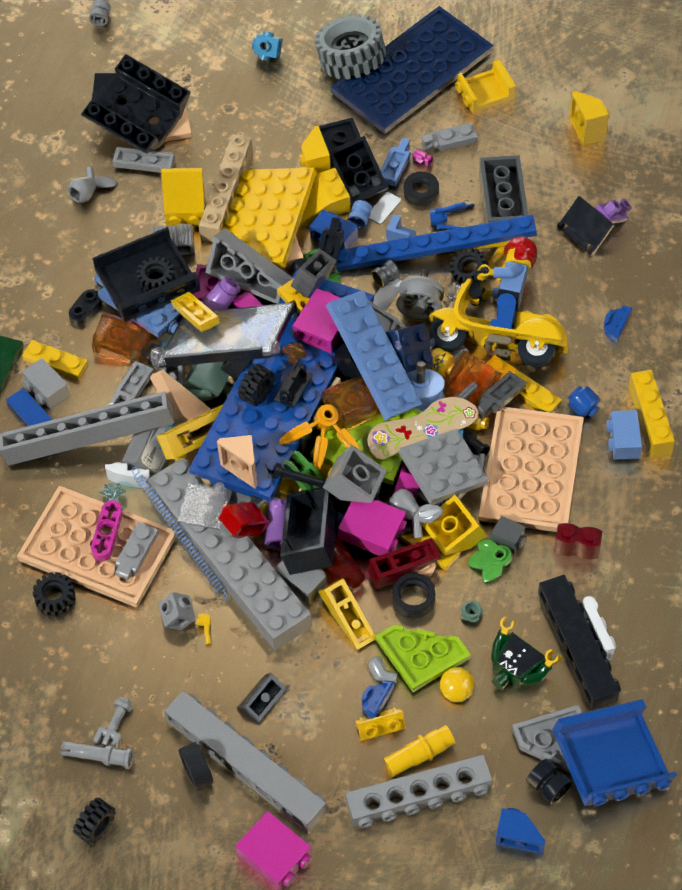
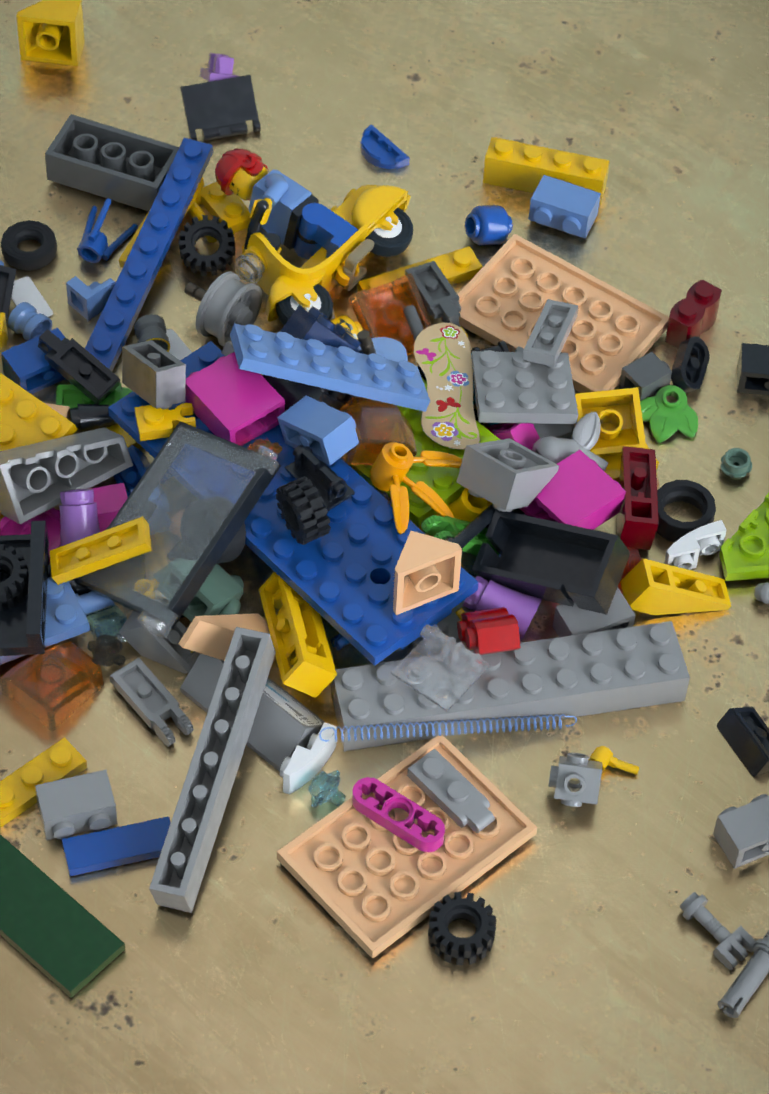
camera: 70 degrees left, 5 degrees down
none -> medium blue brick [277,395,359,465]
none -> light grey hinge [523,299,578,367]
none -> white slope [664,520,726,570]
none -> black plate [671,336,710,393]

